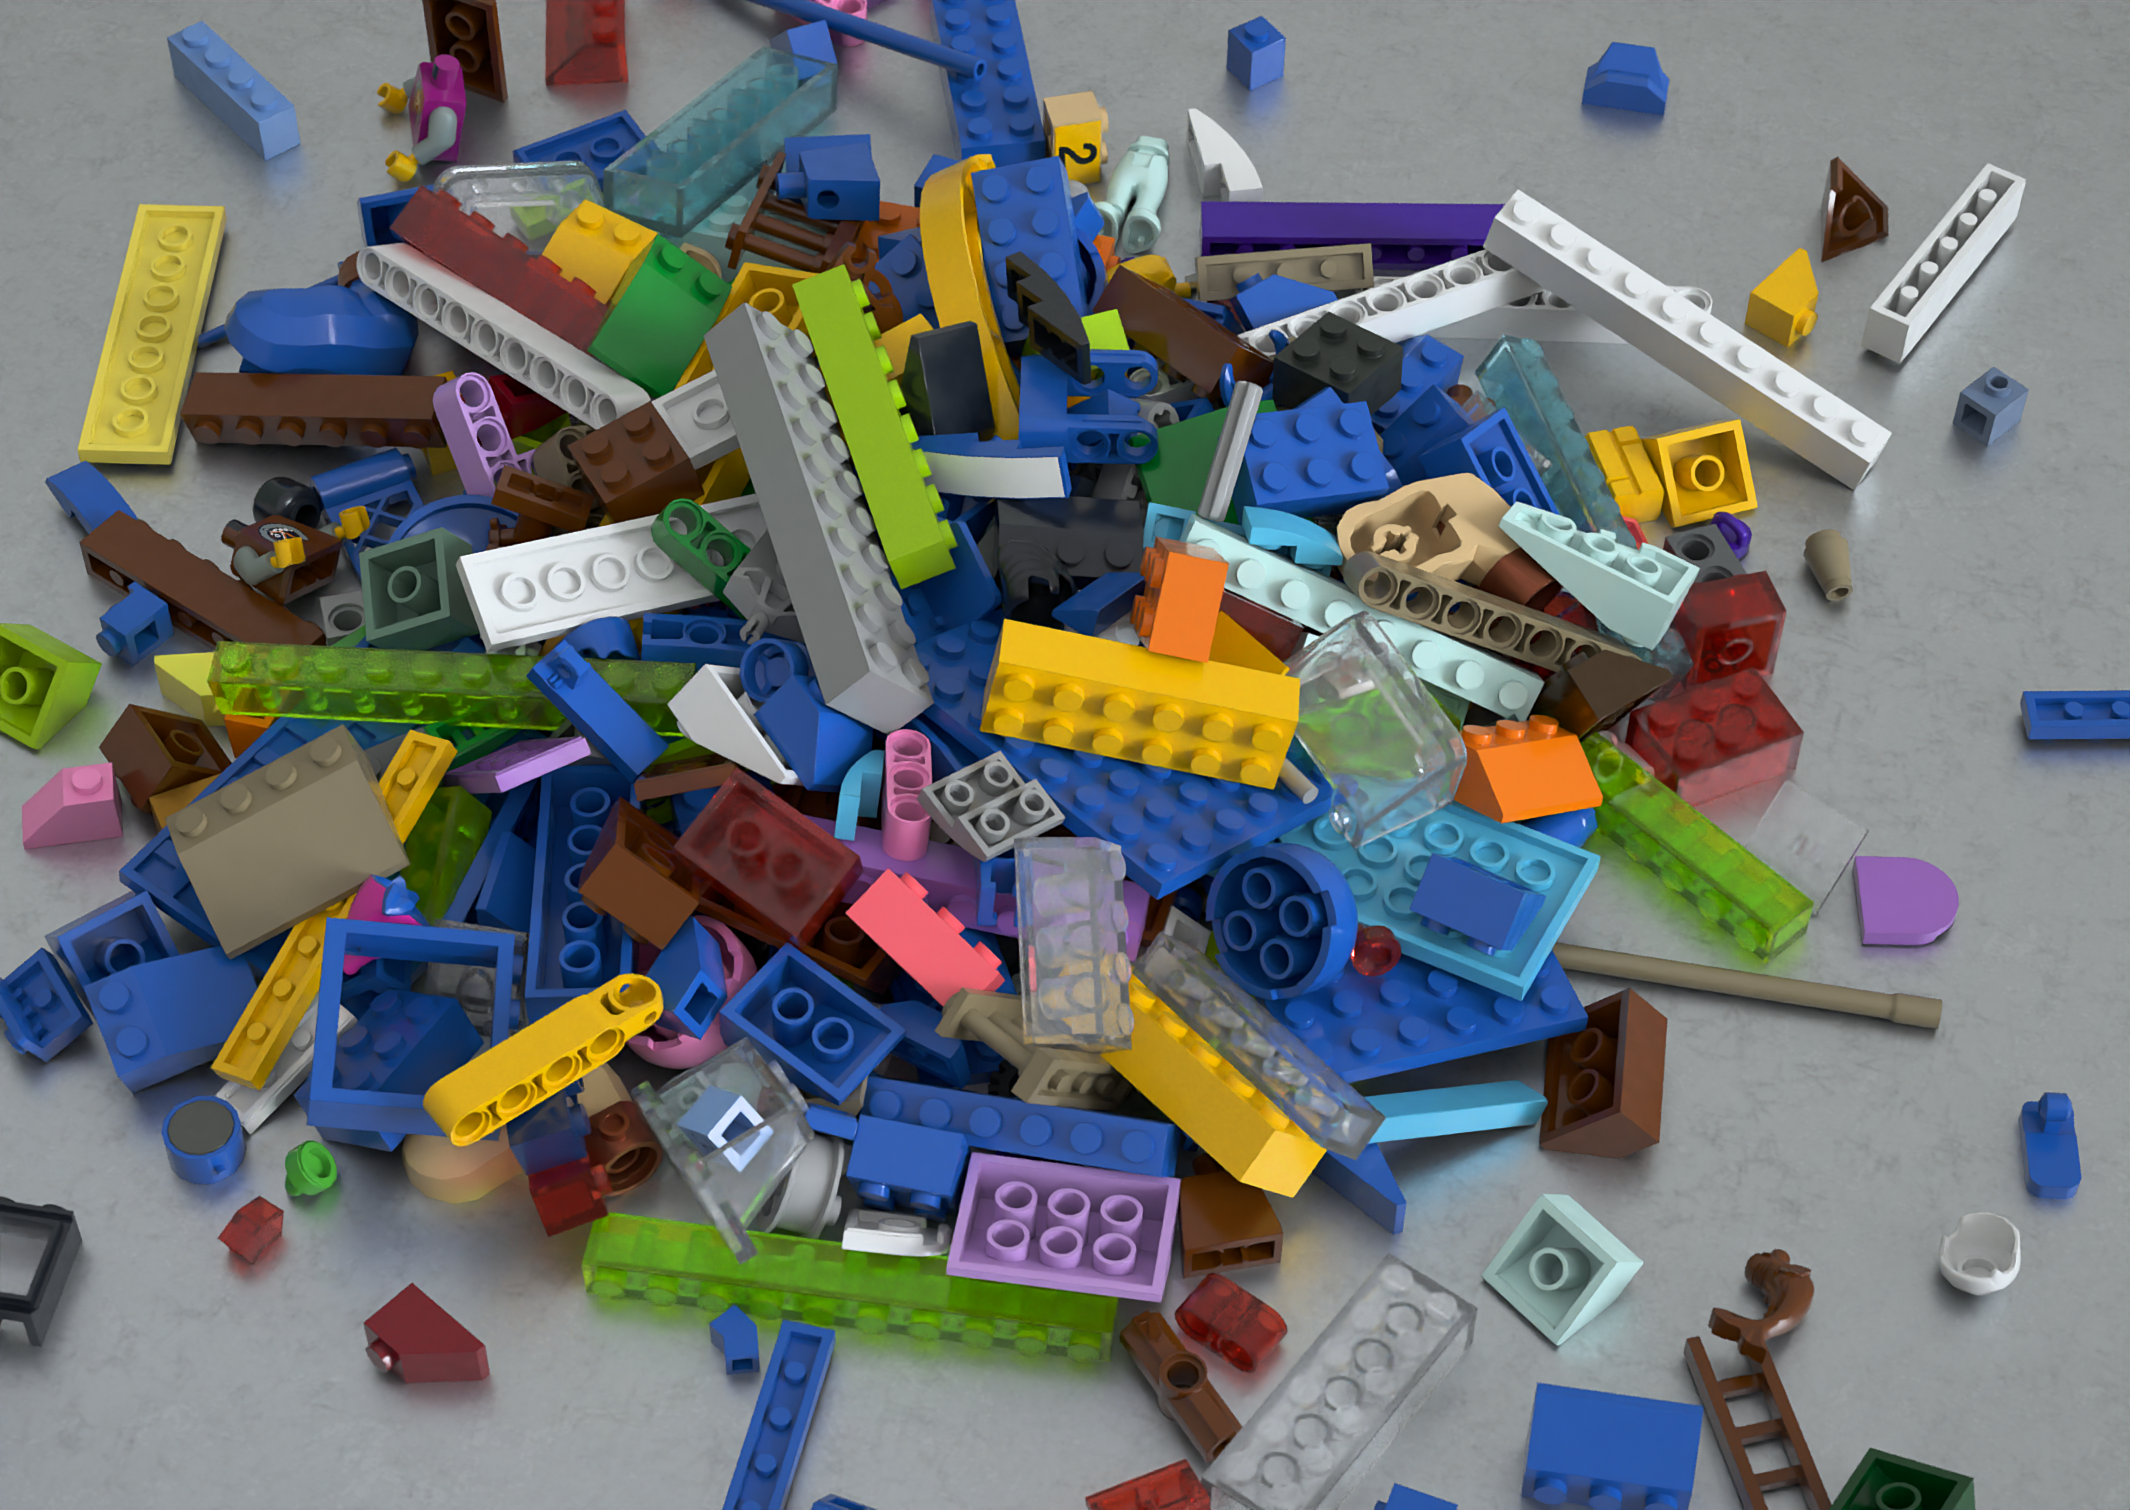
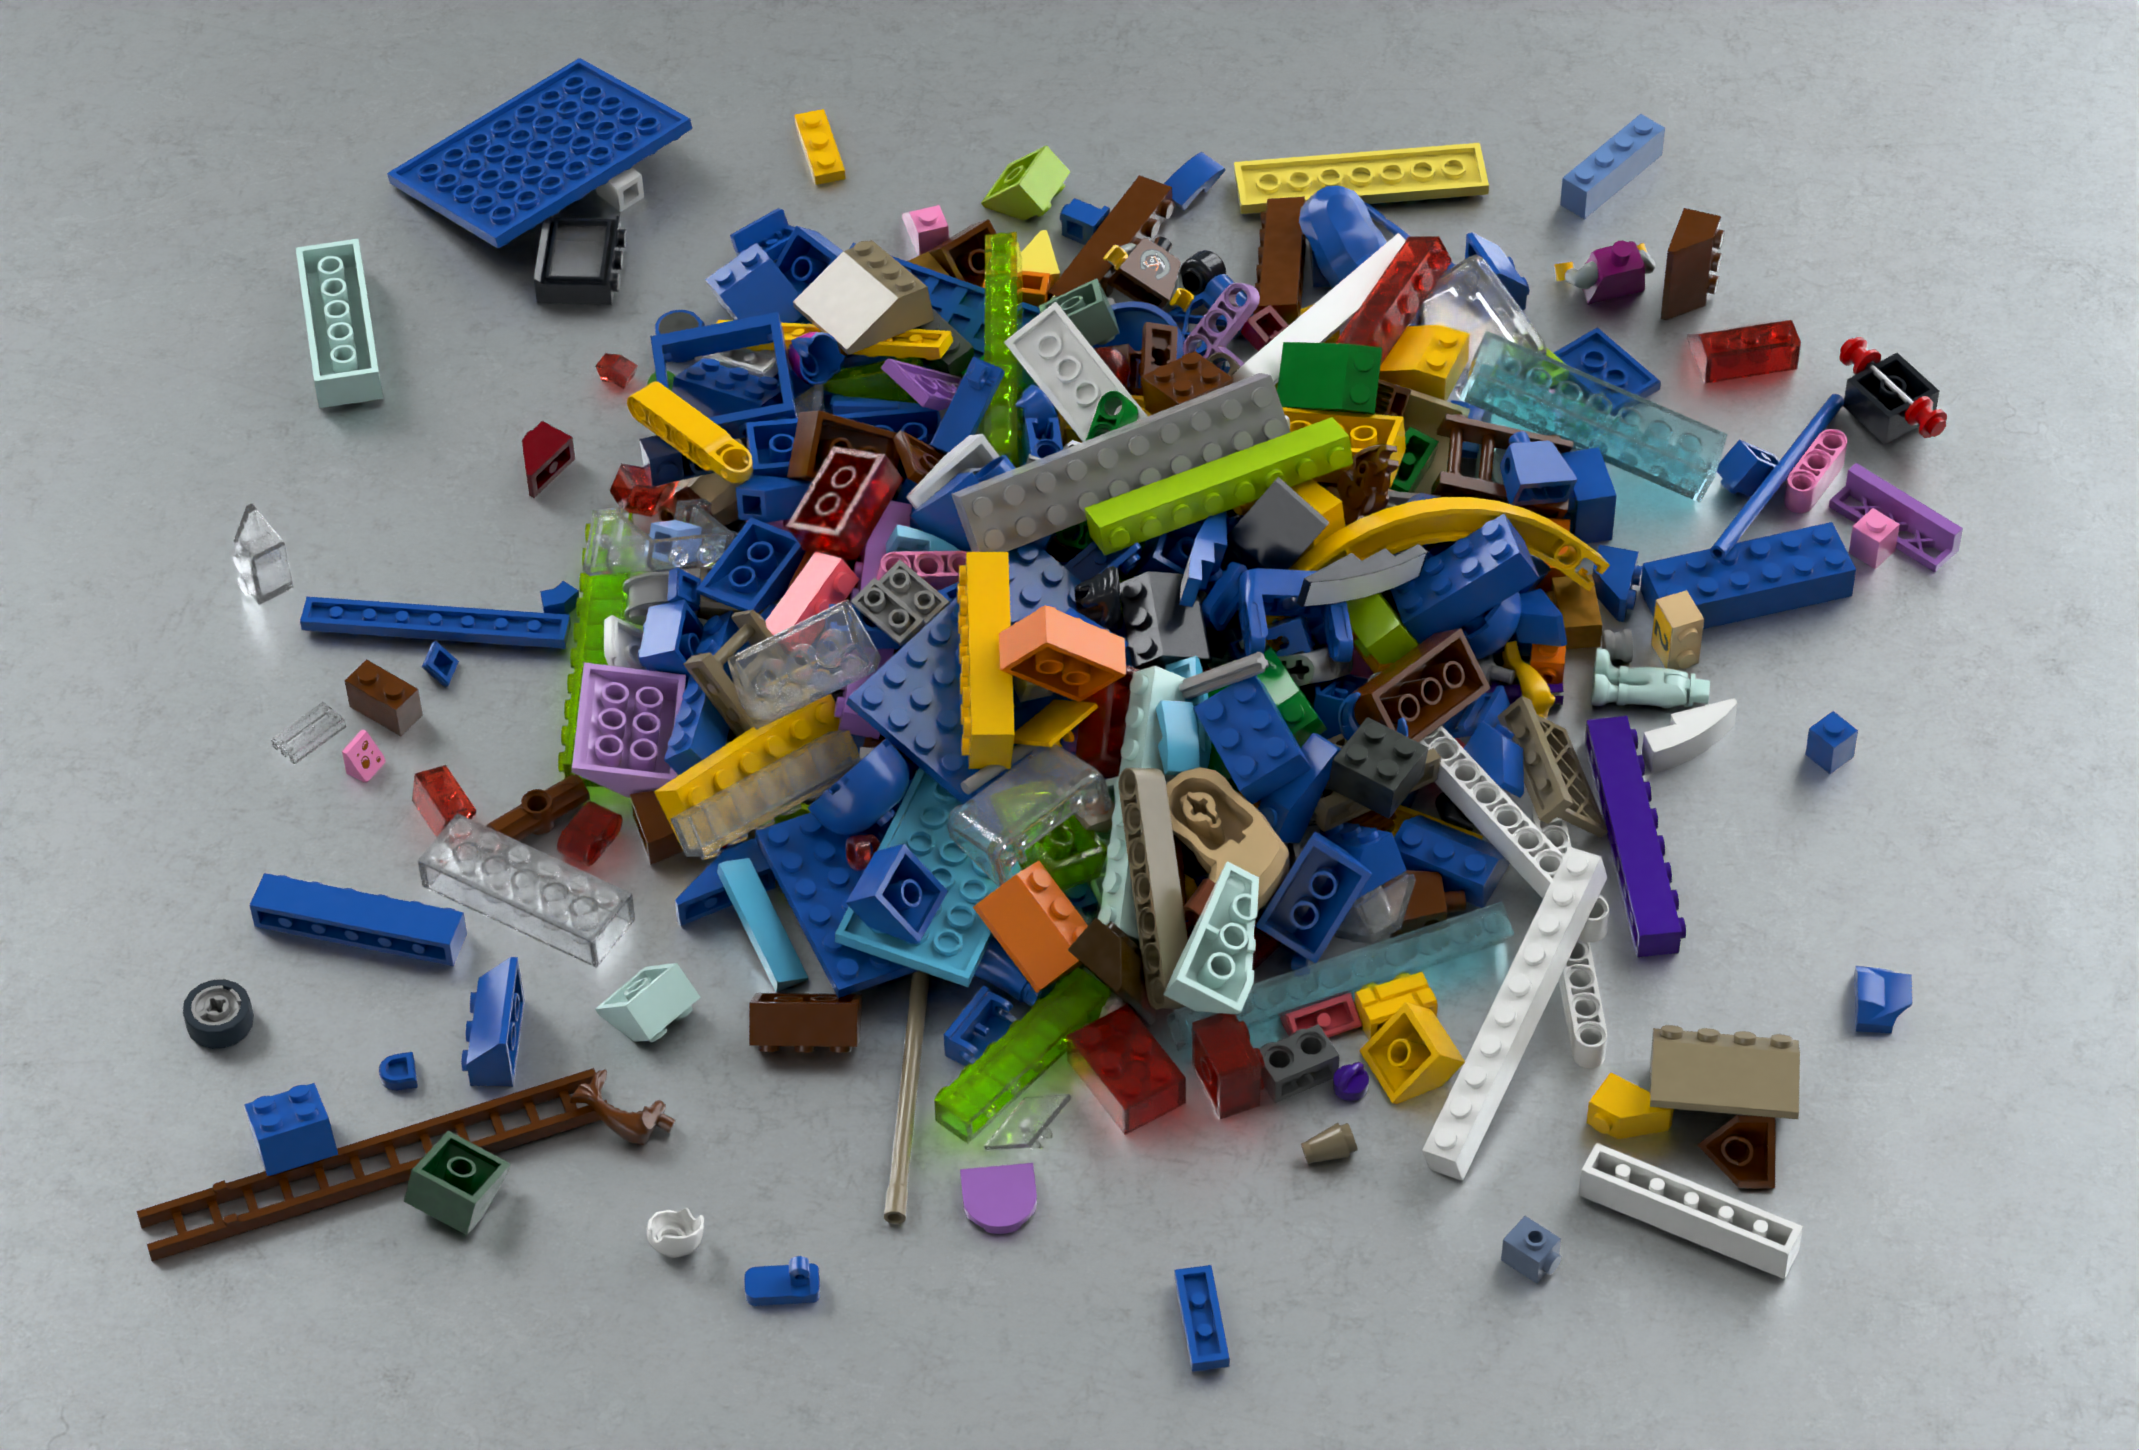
camera: 85 degrees right, 0 degrees up
none -> blue hinge [943,986,1017,1073]
none -> dark tan slope [1650,1025,1800,1119]

